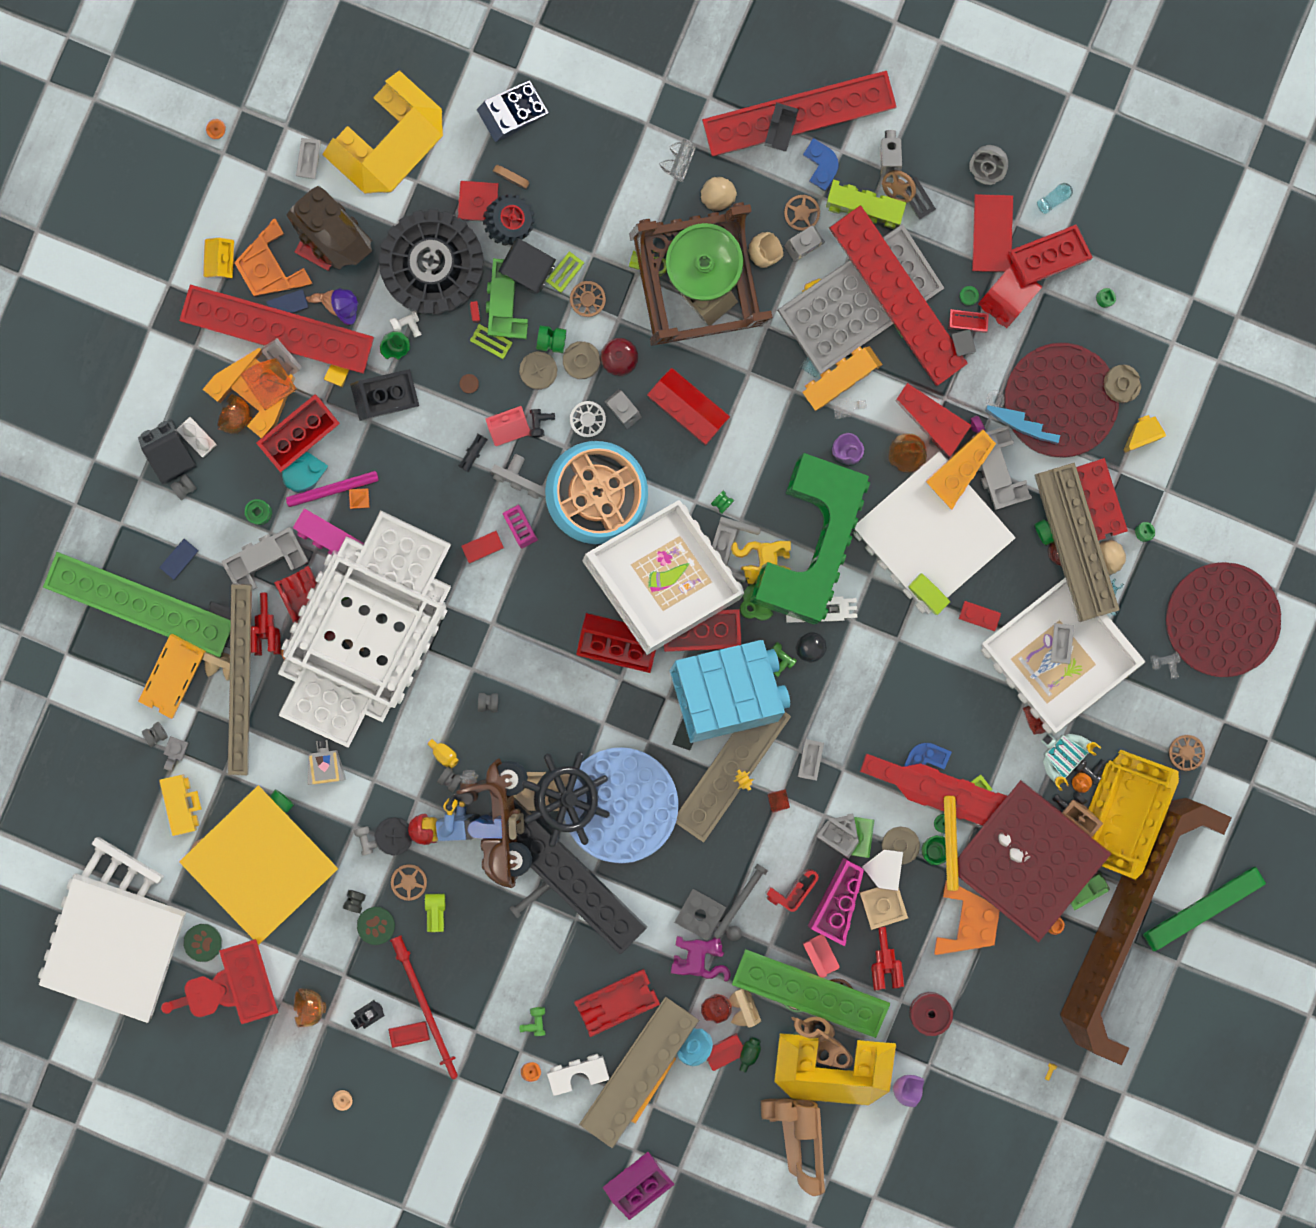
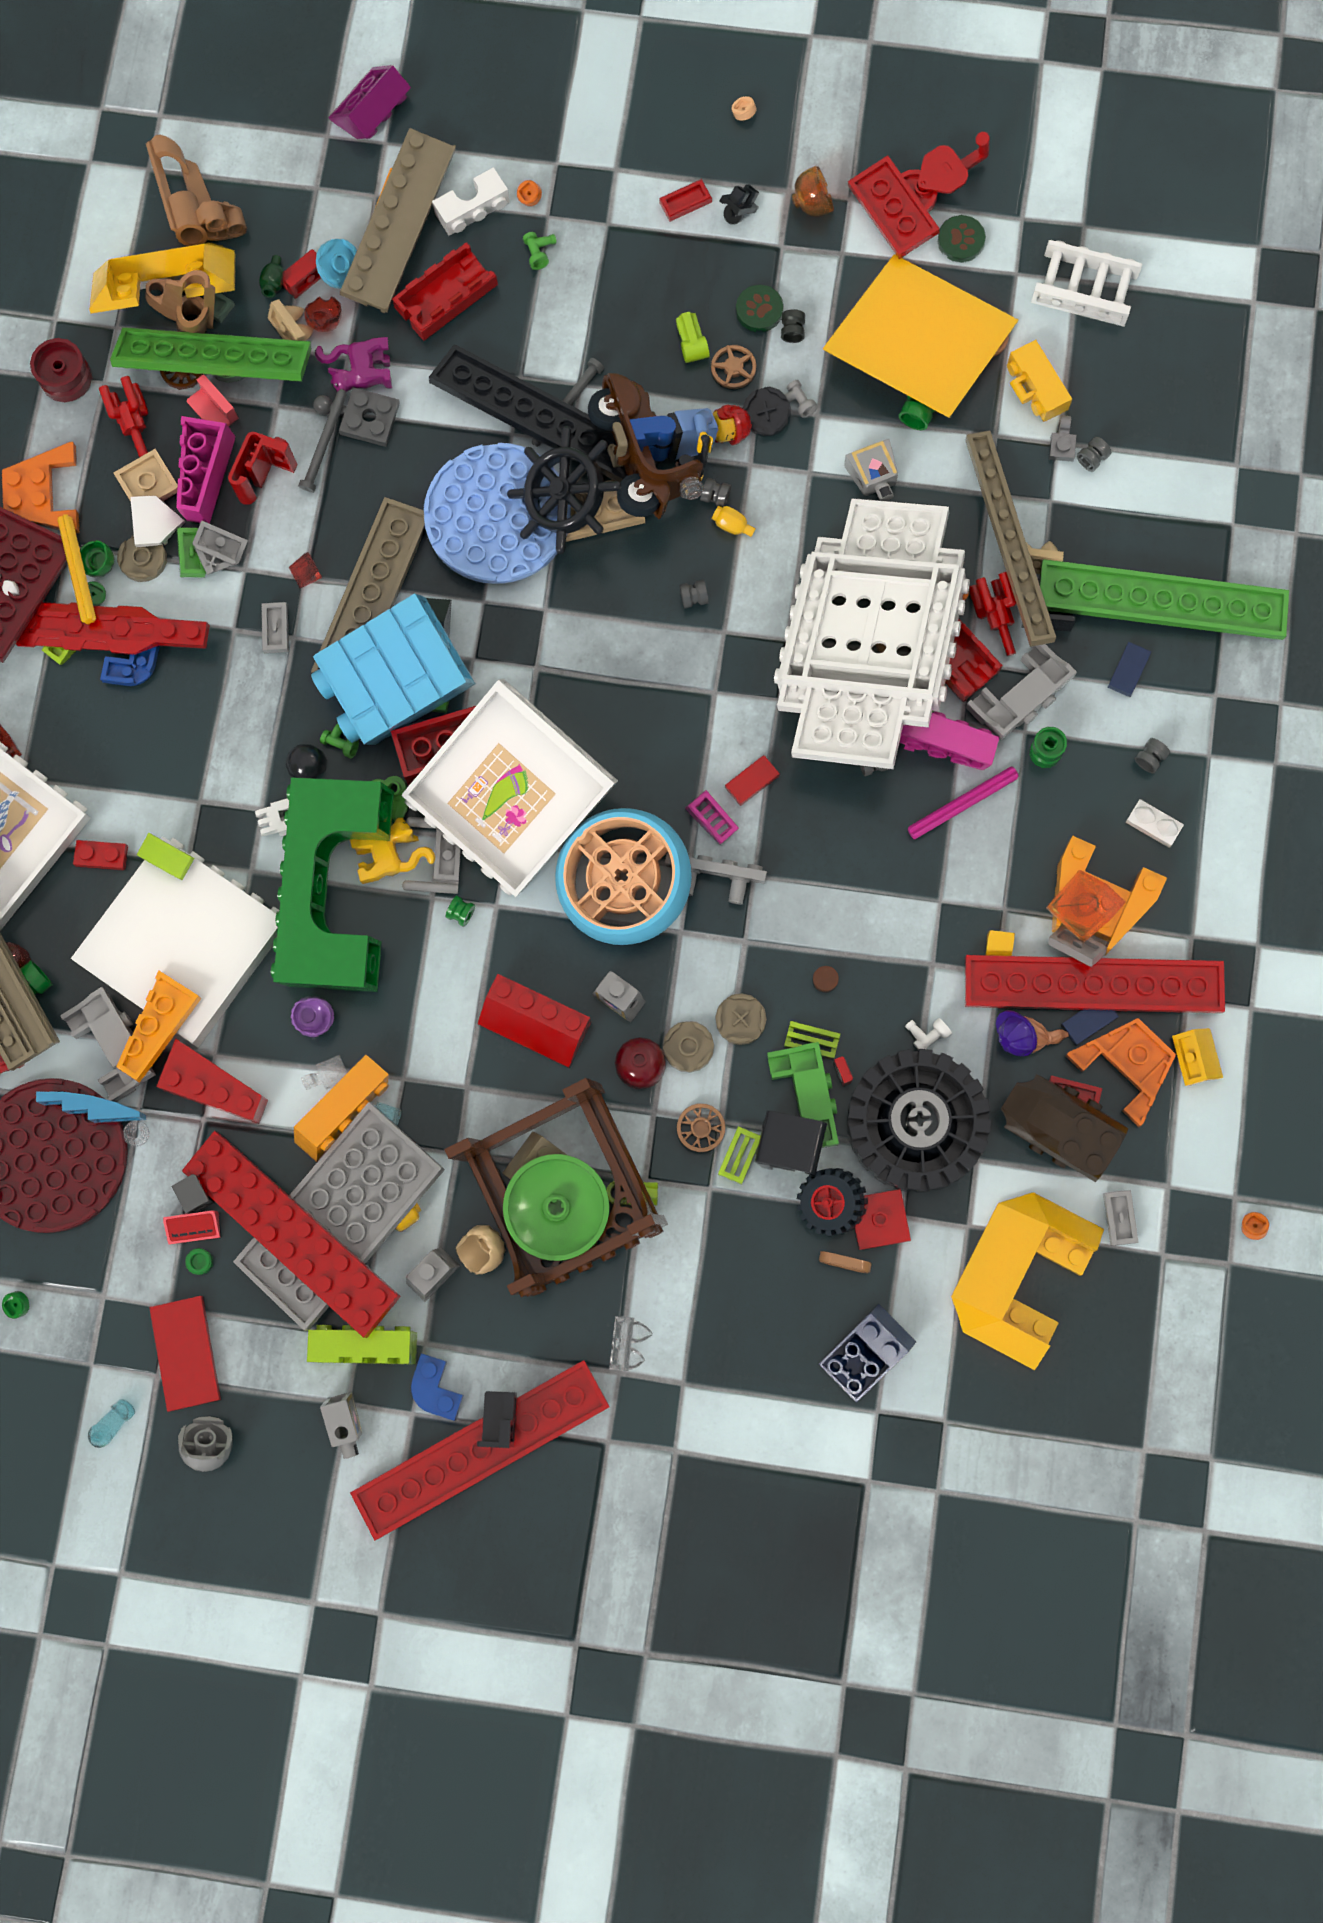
camera: 170 degrees right, 10 degrees down
white panel [38,874,186,1023] -> none
black piece [138,419,197,485] -> none
light orange piece [138,634,206,719] -> none
clear orange cylinder [217,394,252,434] -> none
red slope [256,394,340,473] -> none
teal slope [281,452,328,493] -> none
orange tile [349,488,370,509] -> none
black slope [350,369,419,421] -> none
green hair [380,331,410,360] -> none
red bar [390,935,458,1079] -> none
black pin [458,433,488,472] -> none
coral panel [485,406,530,446] -> none
black piece [529,409,555,438] -> none
green wheel [536,325,567,354] -> none
white wheel [570,401,606,437] -> none
red slope [576,613,656,673] -> none
tan hair [700,177,737,211] -> none
yellow wheel [733,769,755,791] -> none
medium nougat wheel [784,195,820,231] -> none
medium nougat wheel [882,170,916,203] -> none
clear orange cylinder [888,433,927,472] -> none
medium lavender hair [893,1075,924,1107] -> none
black tile [906,177,936,220] -> none
magenta tile [970,415,986,433] -> none
piece [978,263,1042,328] -> none
red tile [1008,225,1093,286] -> none

